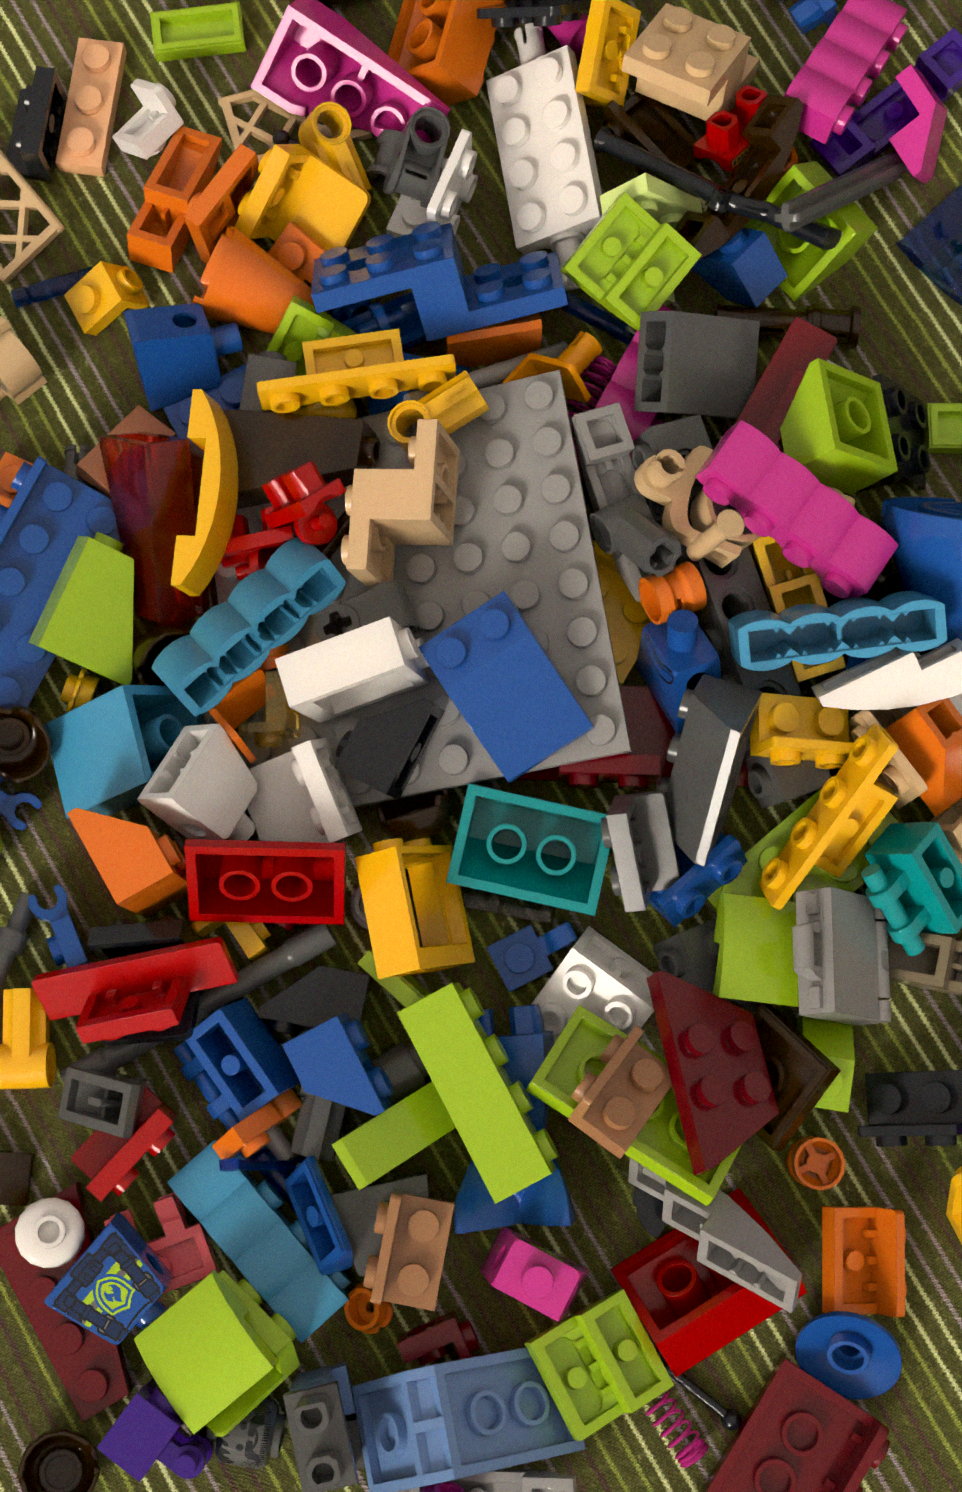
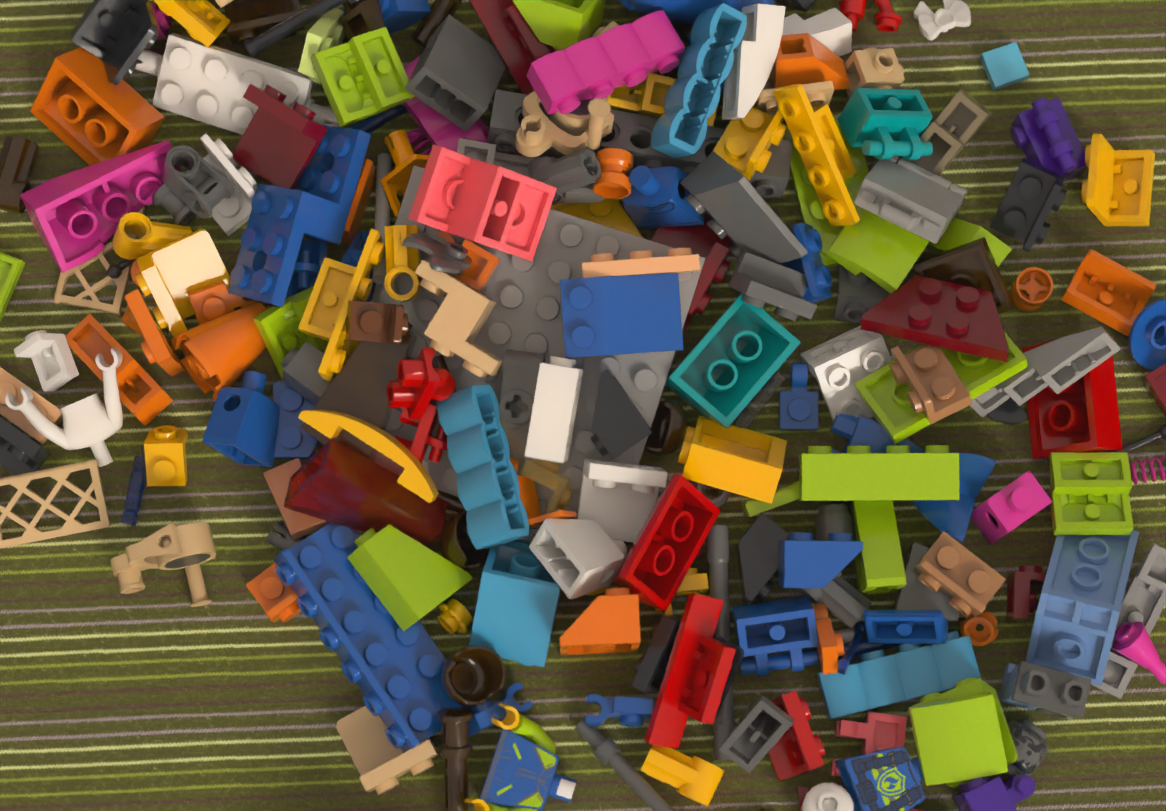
camera: 65 degrees left, 0 degrees up
none -> white piece [5,347,123,468]
none -> dark red bracket [233,84,328,189]
none -> reddish brown bracket [345,301,408,344]
none -> dark grey plate [402,233,472,276]
none -> coral bracket [408,145,557,261]
none -> orange plate [428,231,501,292]
none -> light nougat plate [582,248,700,278]

